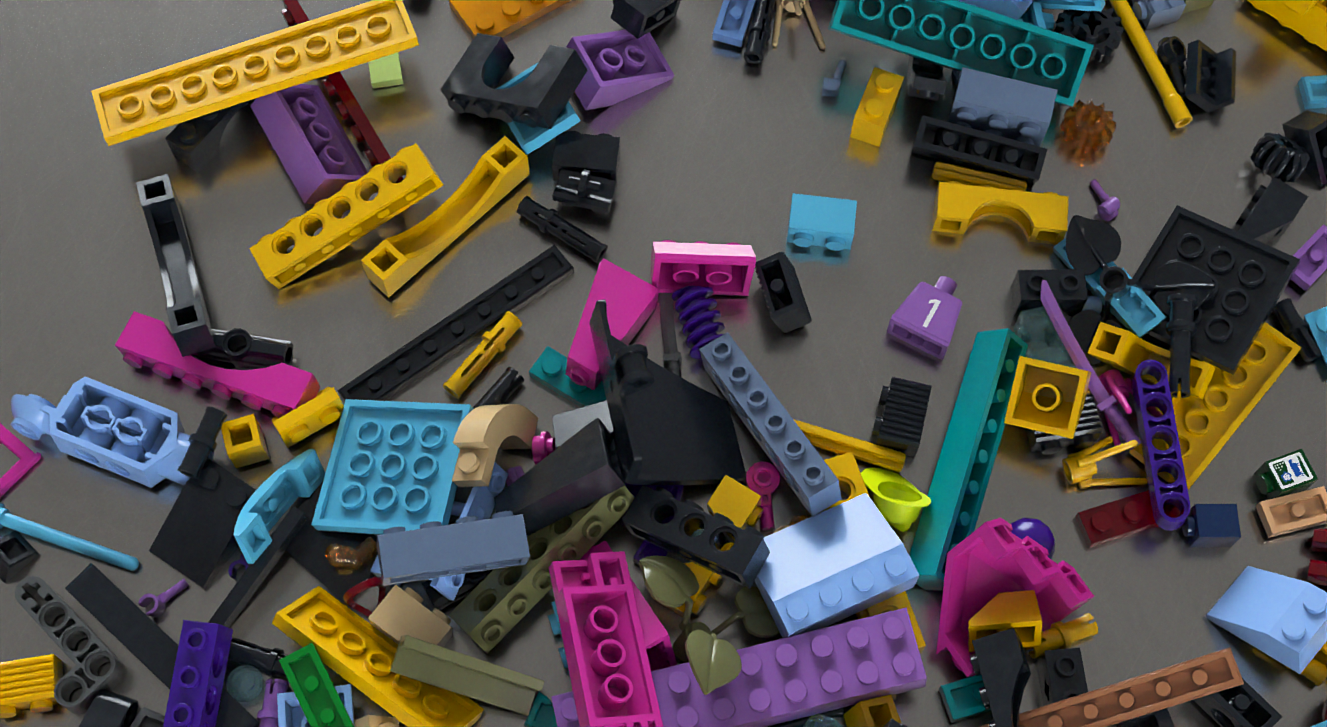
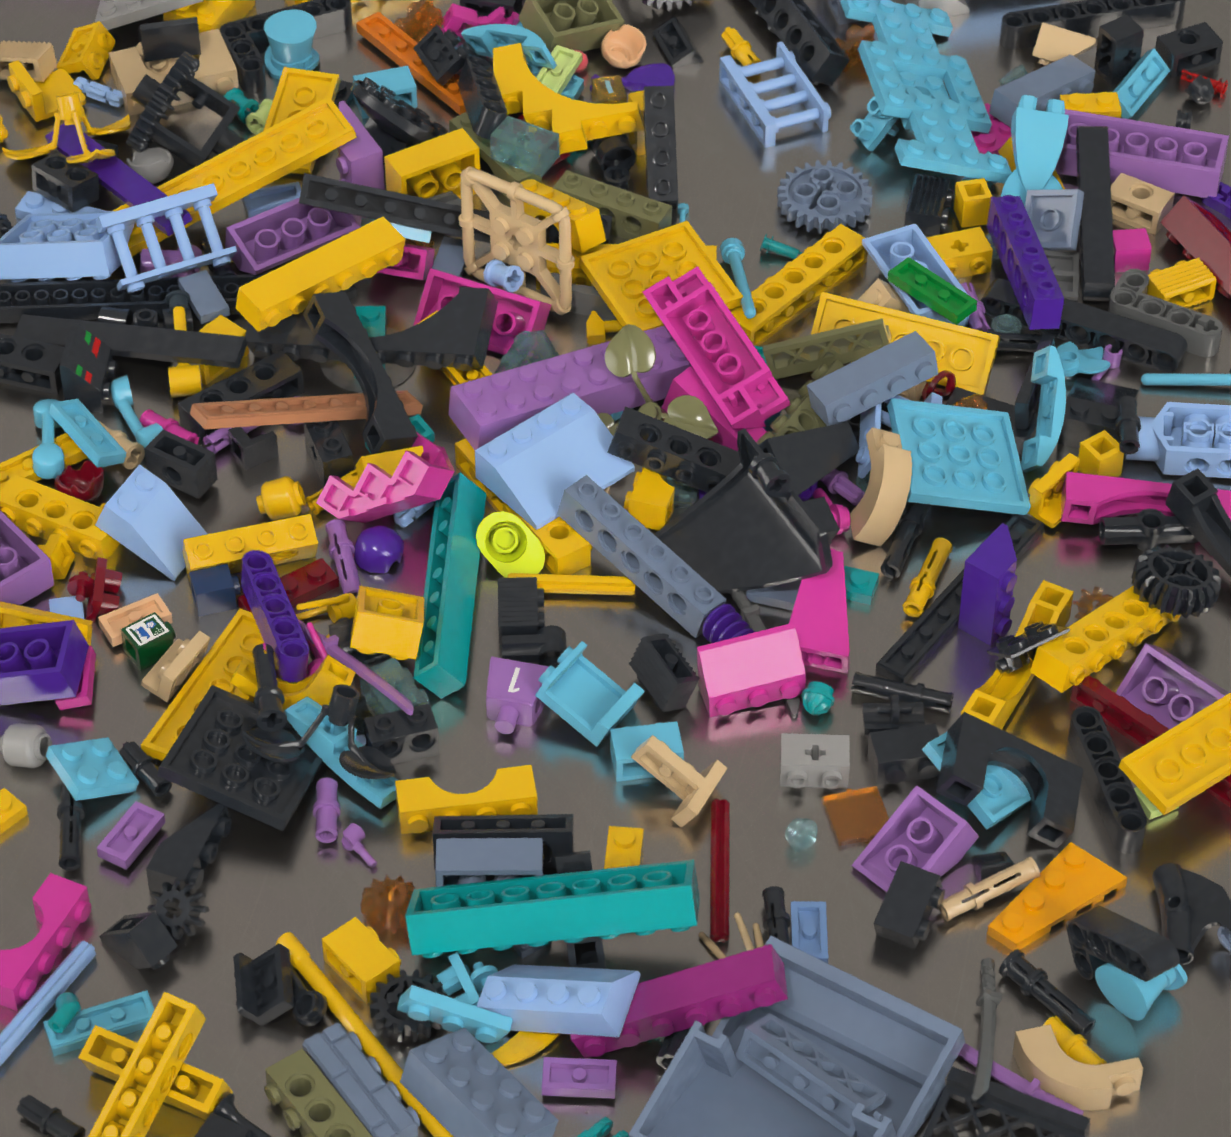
camera: 165 degrees right, 20 degrees down
none -> tan bracket [141,630,210,703]
none -> yellow brick [182,514,318,582]
none -> yellow head [256,476,306,521]
none -> medium lavender pin [313,778,340,843]
none -> yellow brick [322,917,401,1004]
none -> medium lavender pin [325,519,361,599]
none -> black piece [502,625,567,668]
none -> medium azure panel [535,641,645,747]
none -> tan bracket [631,735,727,828]
none -> dark red axle [710,799,730,943]
none -> light grey brick [780,733,850,789]
none -> clear light blue plate [785,818,818,852]
none -> teal plate [801,681,835,716]
none -> clear orange piece [822,786,889,846]
none -> tan pin [939,857,1040,921]
none -> dark purple slope [958,523,1018,646]
none -> black slope [972,851,1015,891]
none -> black hinge [987,621,1070,674]
none -> medium azure plate [1056,341,1110,377]
none -> black beam [1068,706,1147,854]
none -> clear orange gear [1073,586,1114,620]
none -> black gear [1131,544,1222,619]

